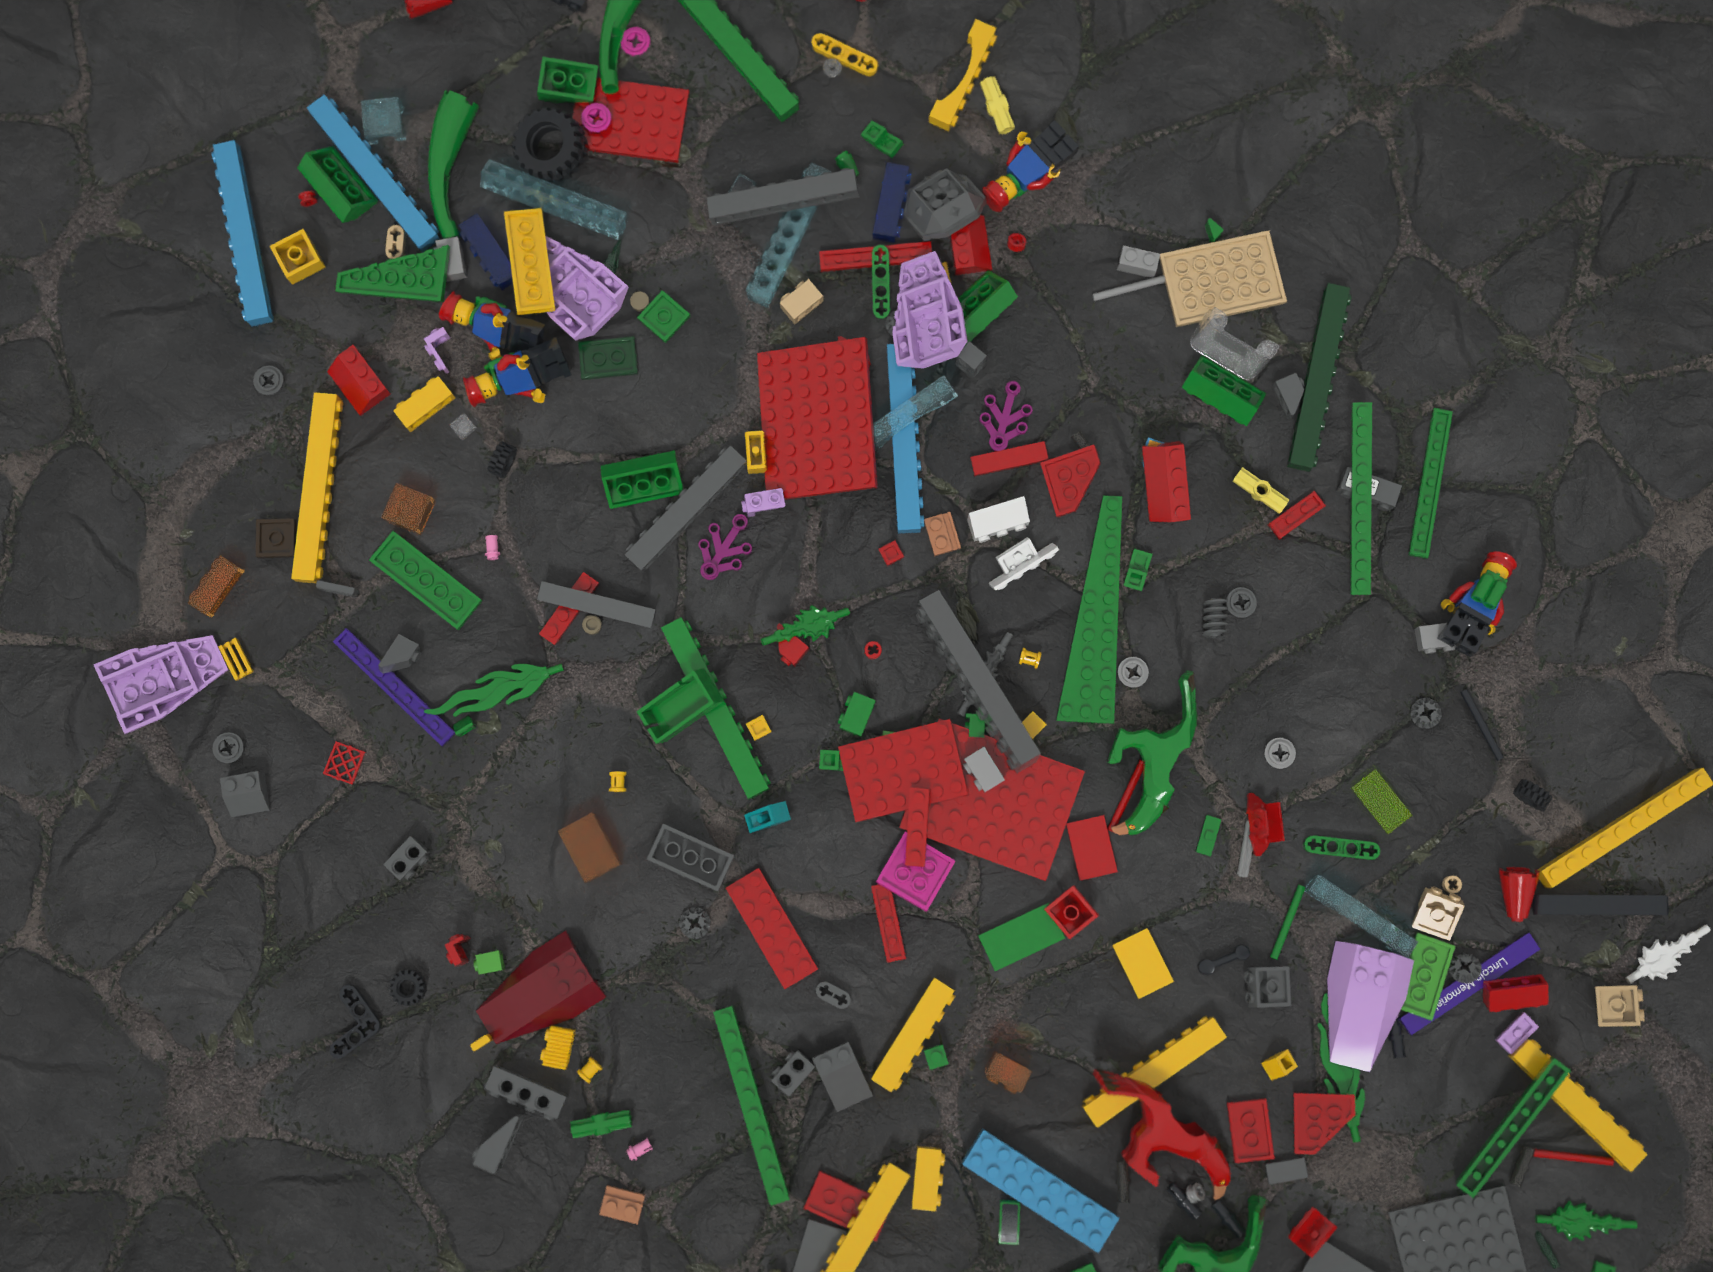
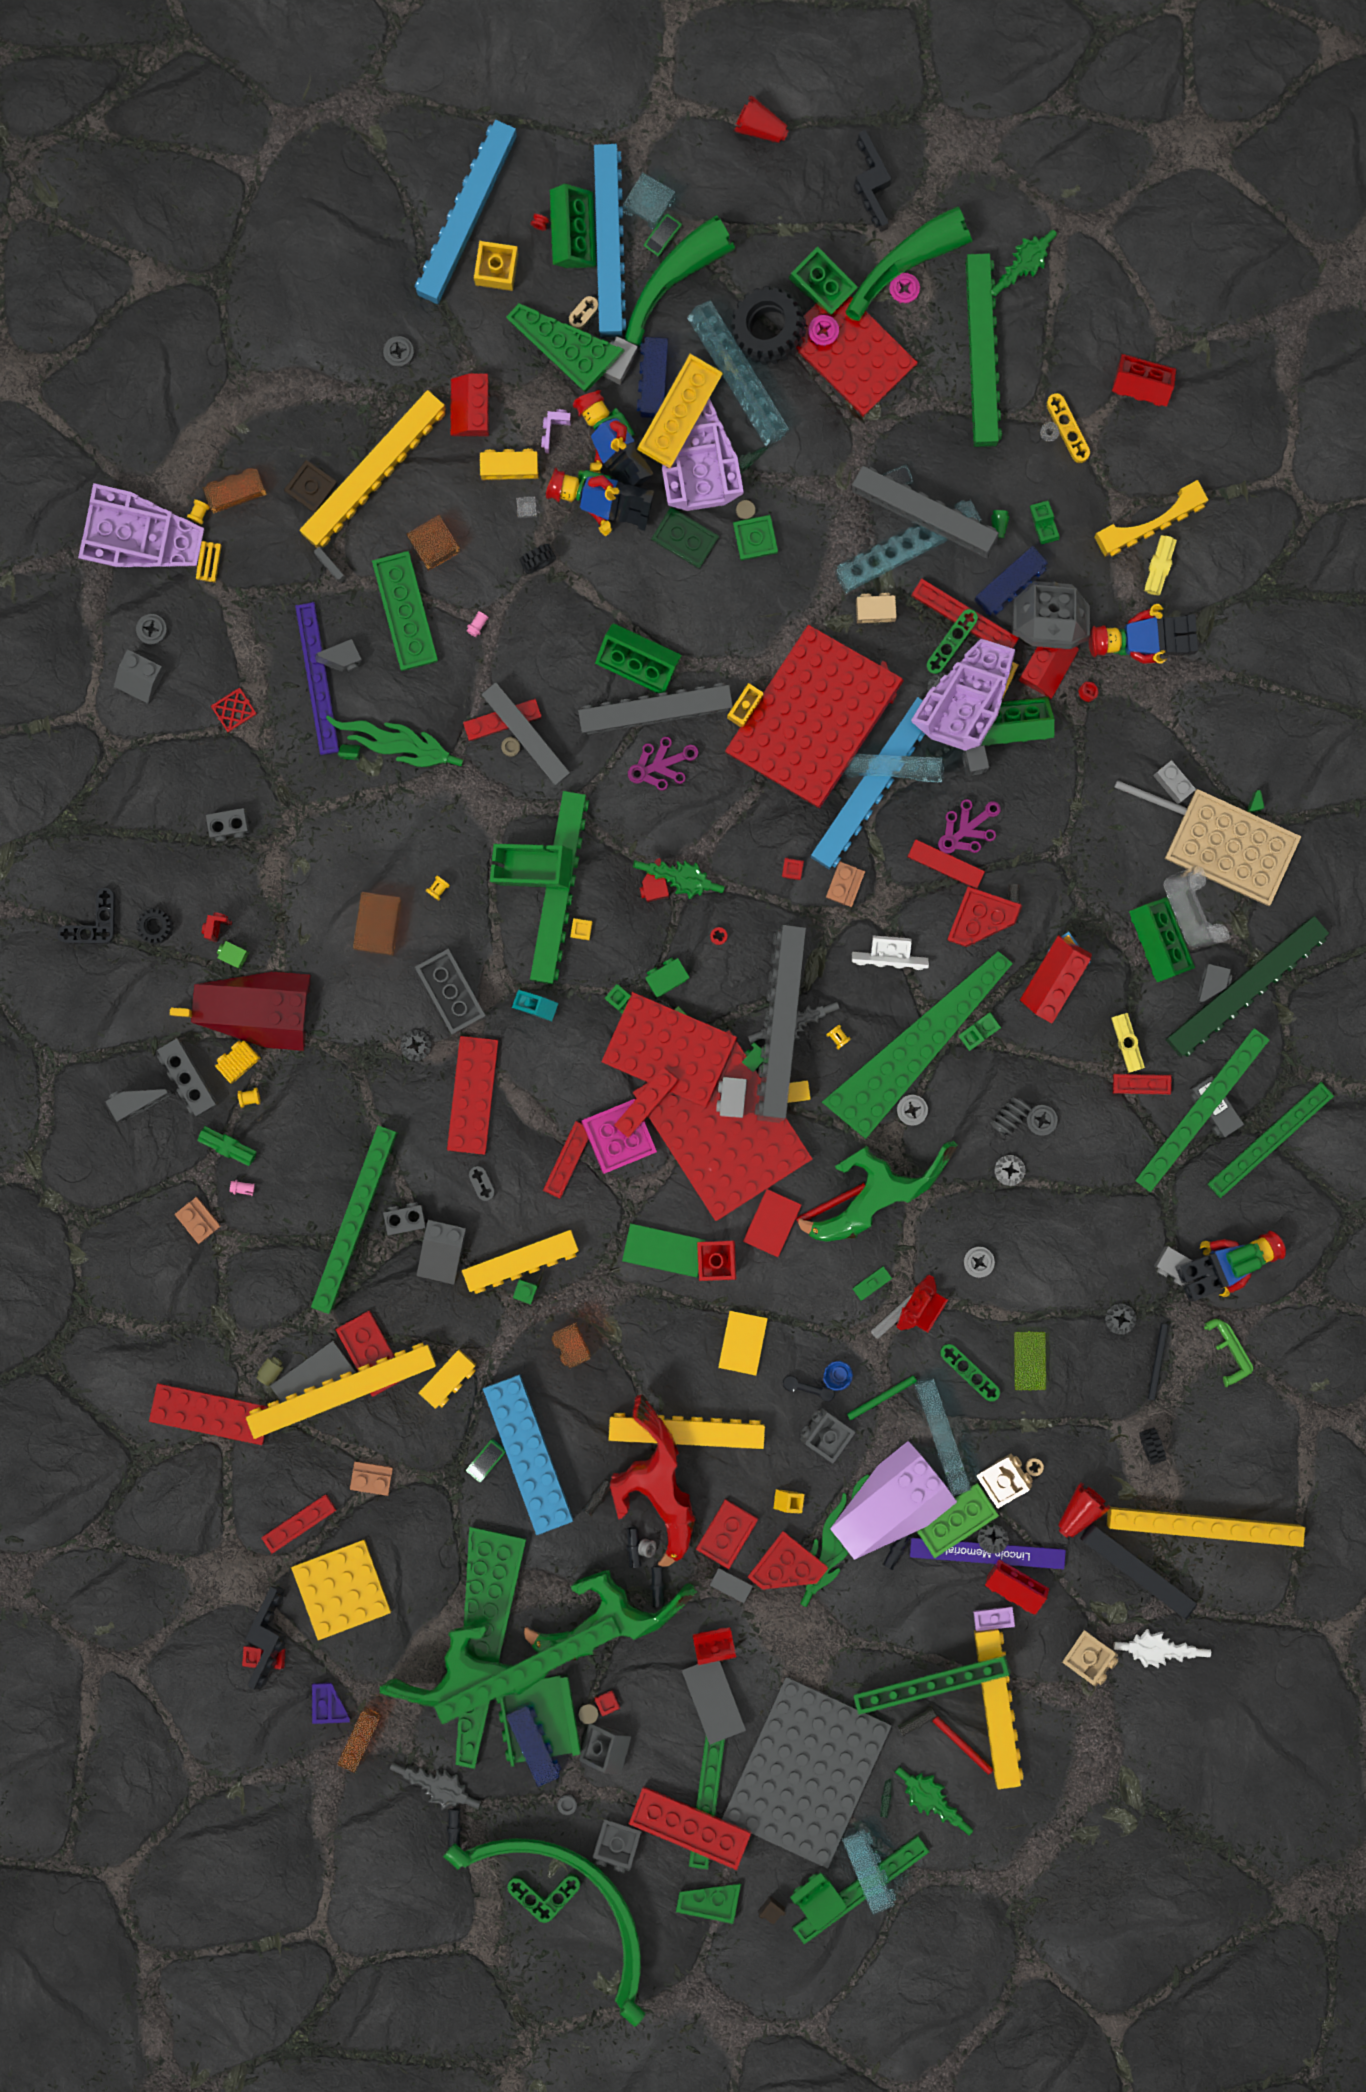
camera: 30 degrees right, 5 degrees up
lavender bracket [741,488,785,517] -> none
white slope [967,496,1030,543] -> none
none -> yellow bush [187,500,210,524]
none -> slope [643,213,683,257]
none -> blue hair [823,1361,853,1391]
none -> light grey gear [995,1155,1025,1186]
none -> bright green piece [1204,1319,1253,1387]

